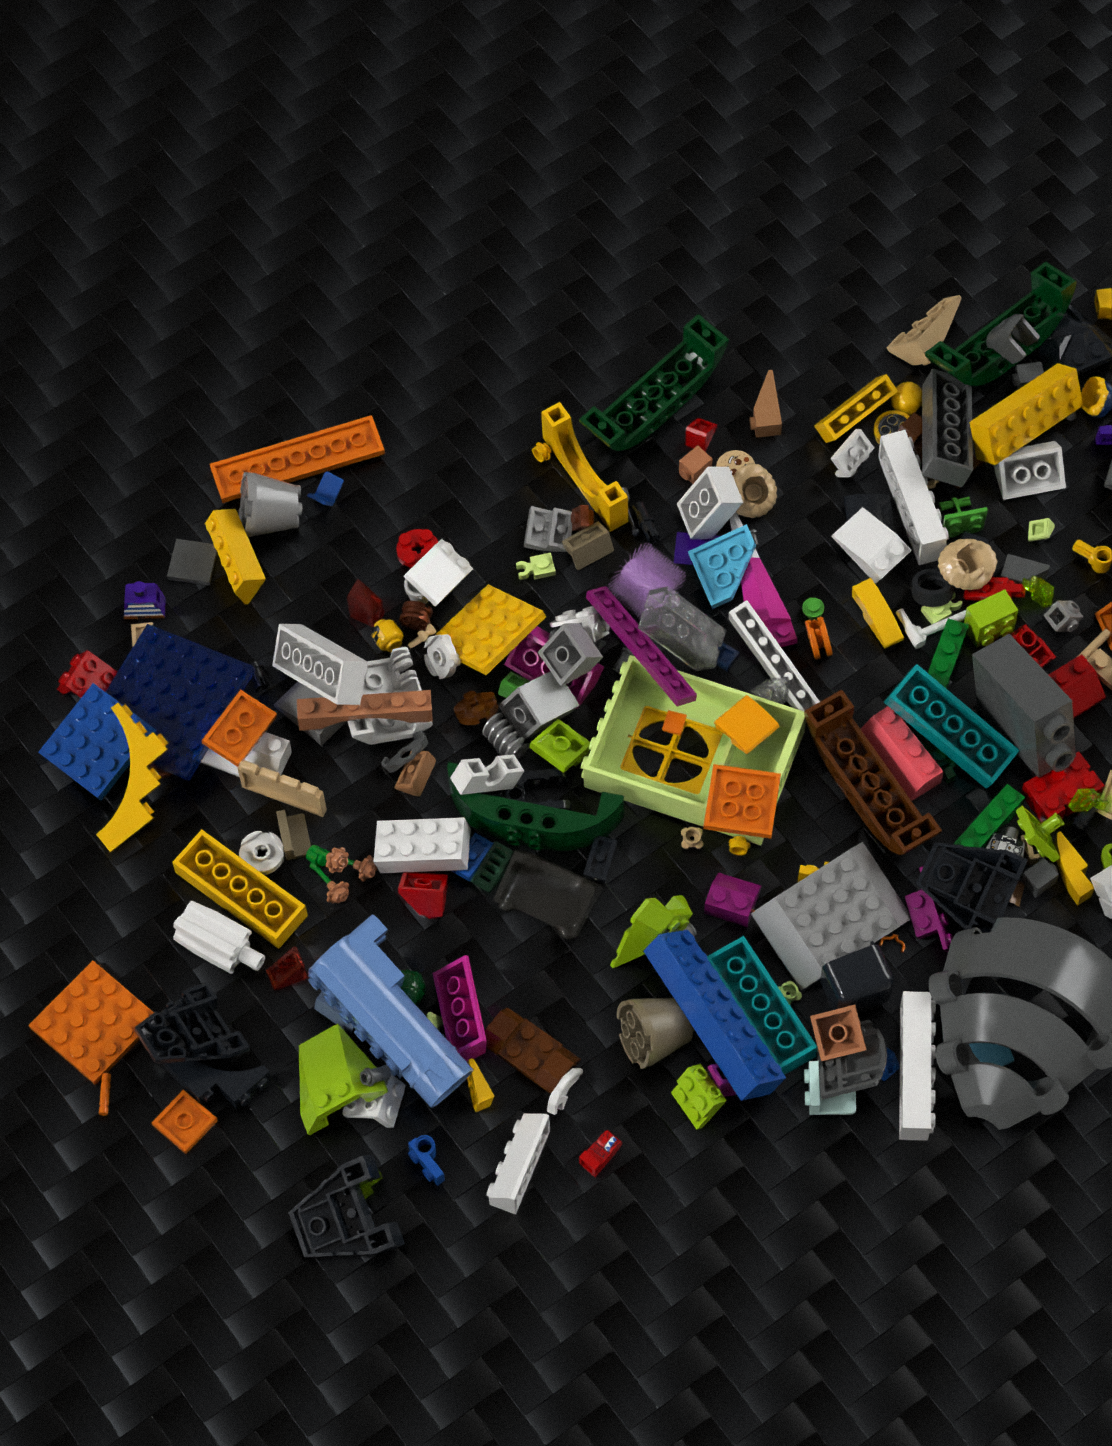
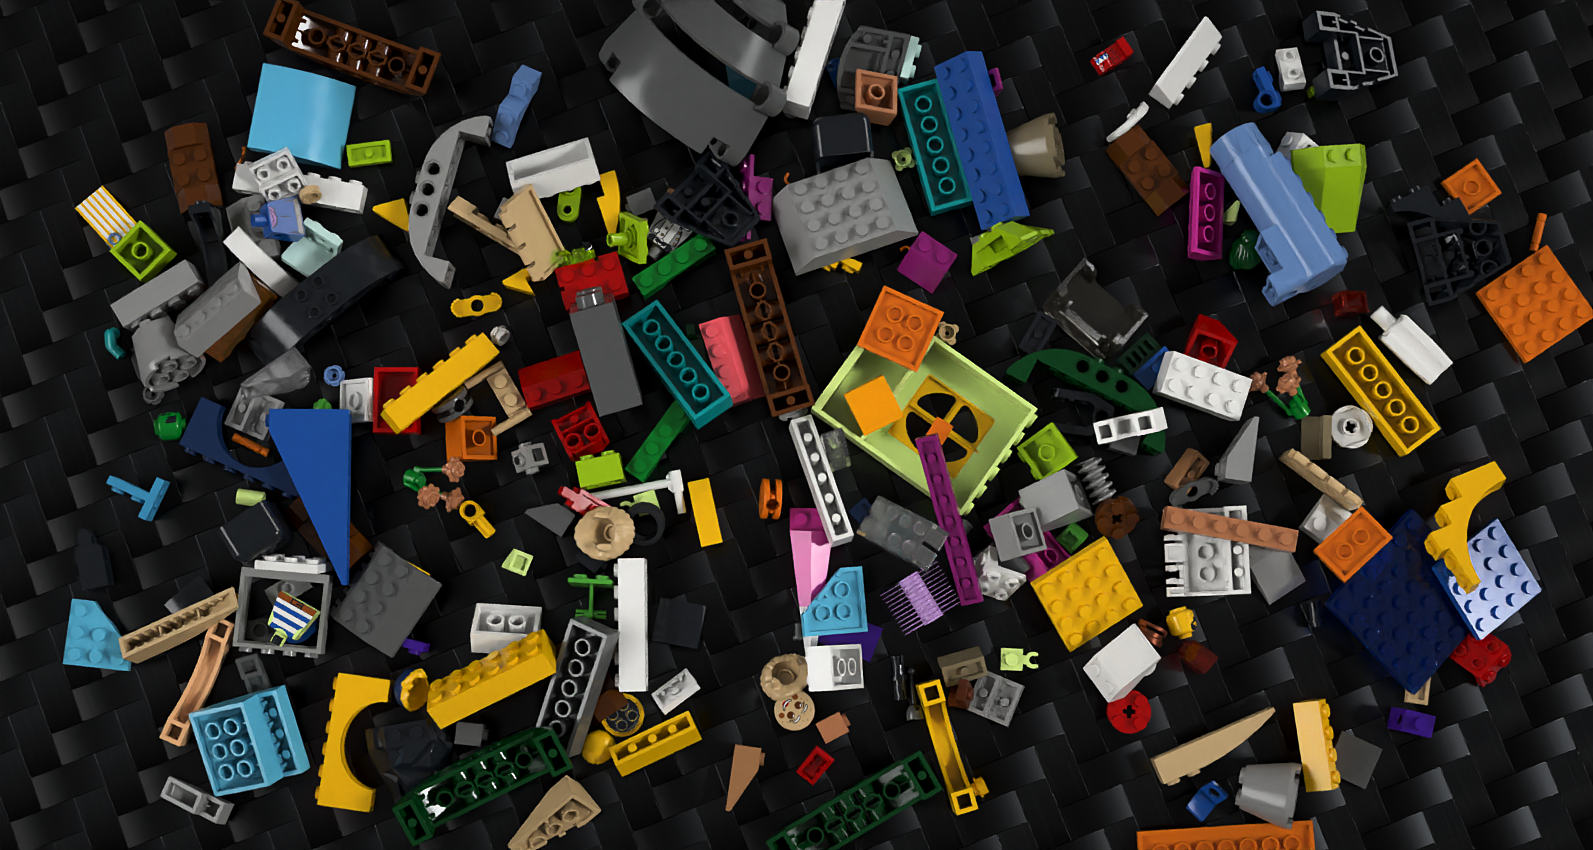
camera: 170 degrees left, 20 degrees up
white brick [272,624,367,705] -> none
dark grey pin [360,1065,391,1087] -> none
tan piece [408,624,436,649] -> none
white plate [424,634,461,679] -> none
lime plate [671,1064,727,1129] -> none
bright green plate [802,598,824,619] -> none
white slope [832,507,912,584] -> none
dark grey piece [986,314,1040,364] -> none
clear neon green plate [1022,575,1054,608] -> none
none -> tan slope [1150,707,1275,786]
none -> light grey slope [1215,416,1259,485]
none -> white plate [1275,47,1306,92]

